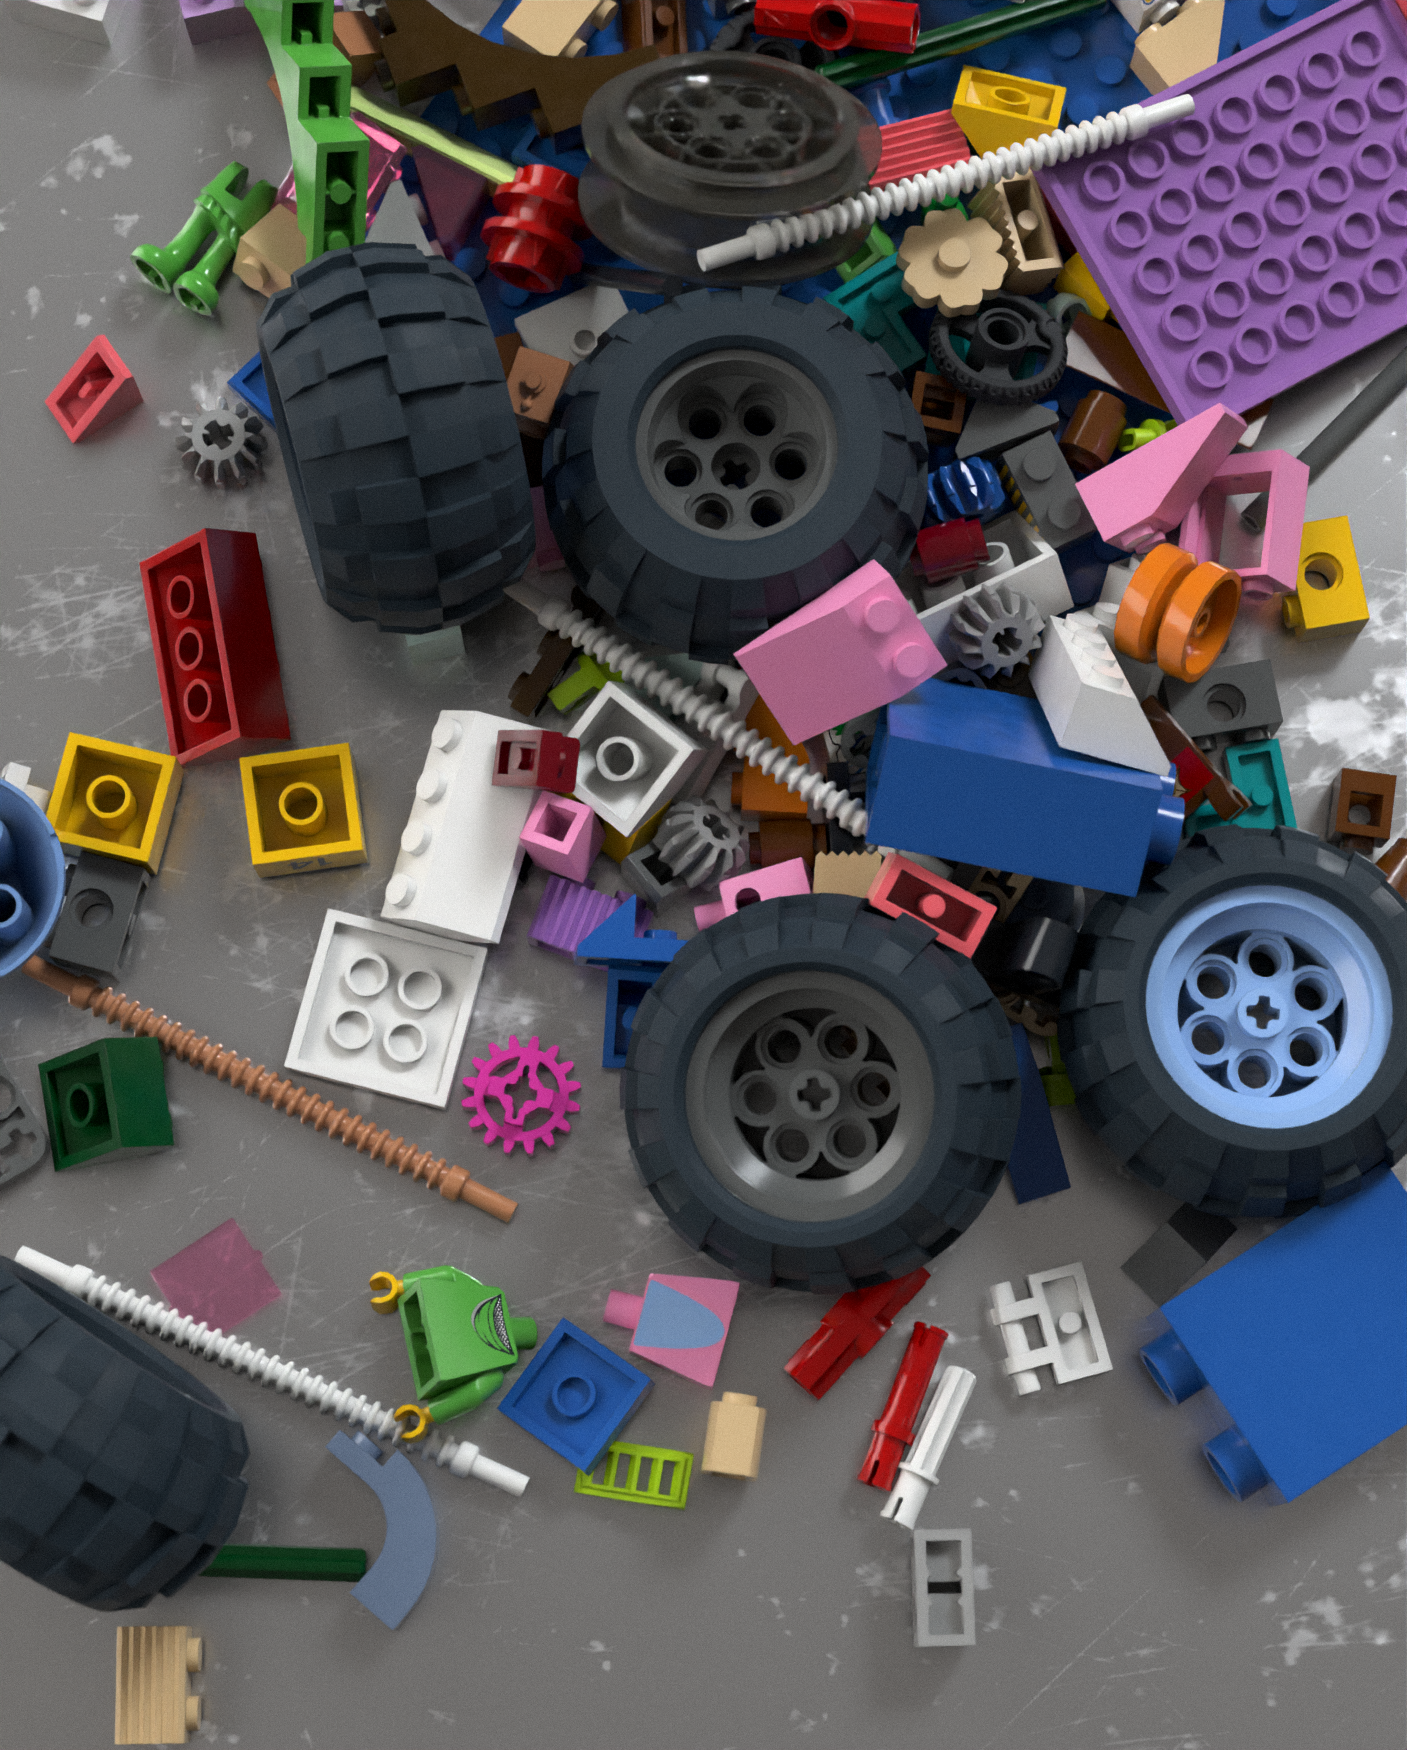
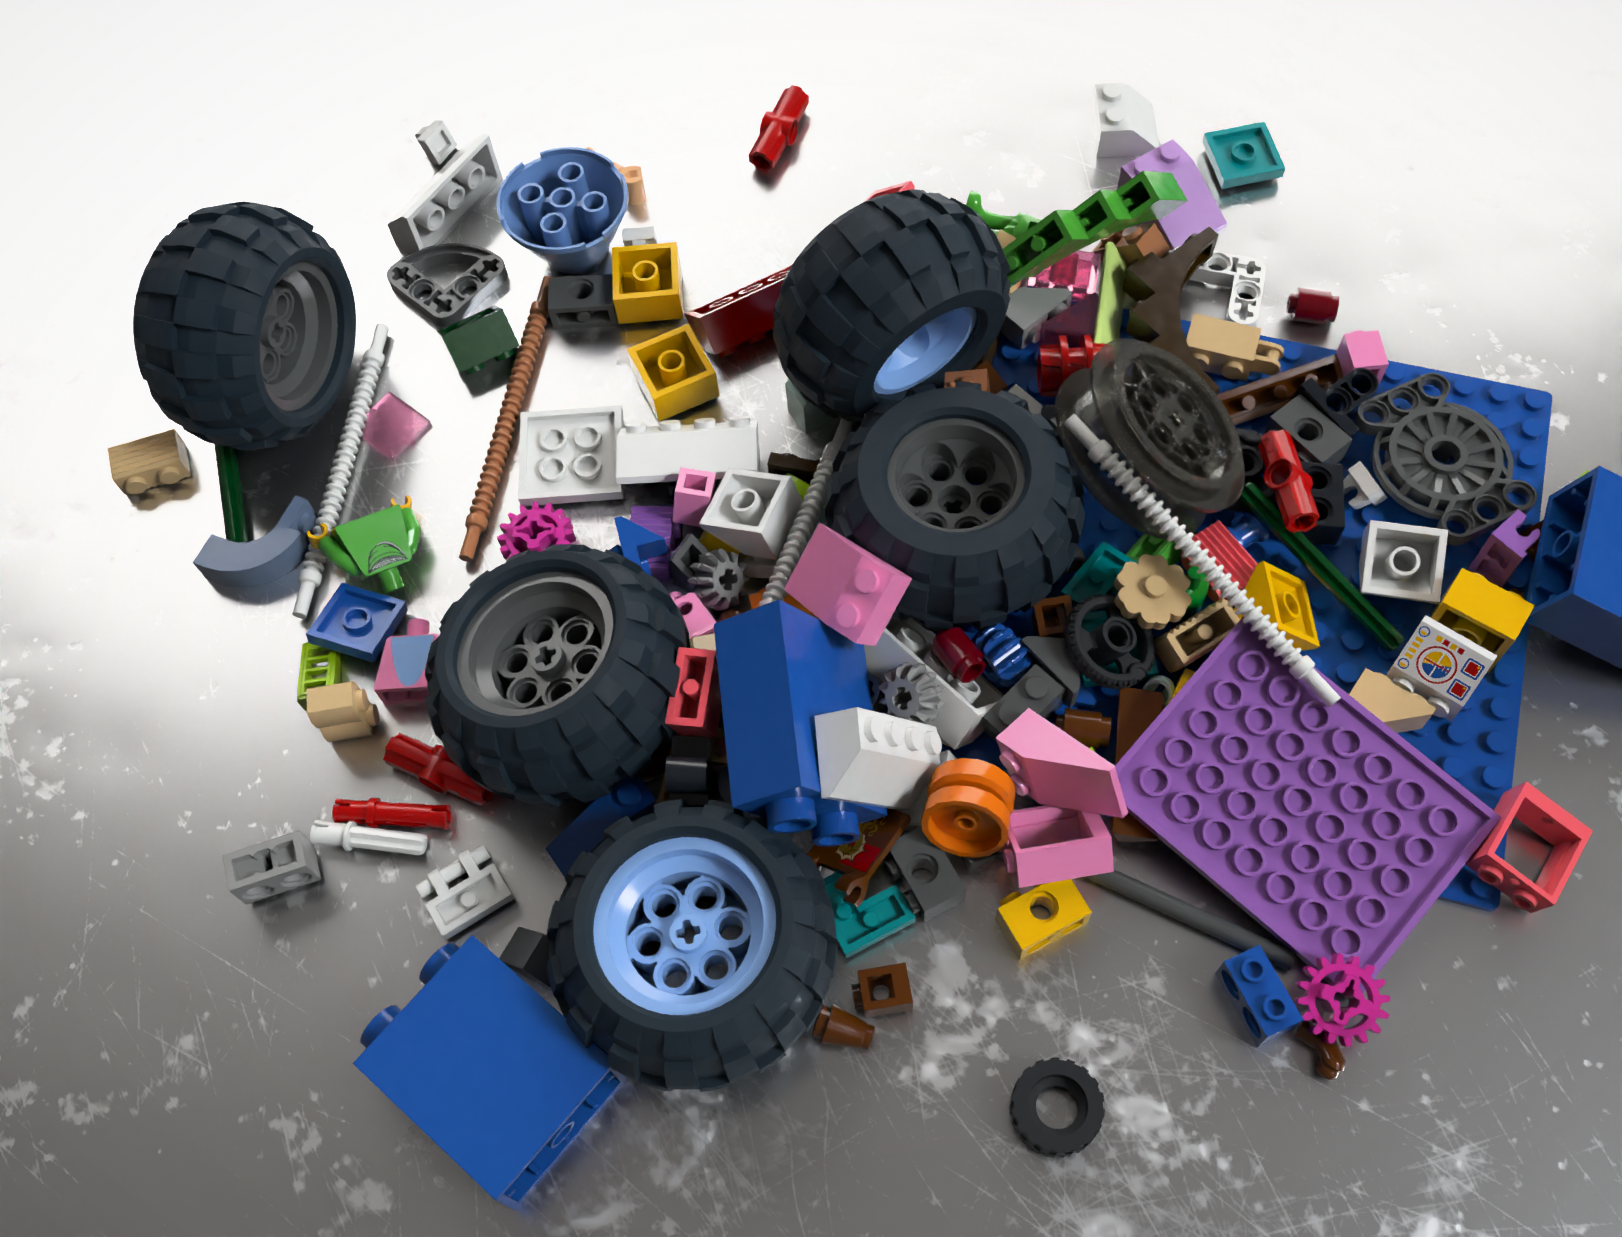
camera: 80 degrees right, 15 degrees down
dark red slope [492,730,580,793] -> none

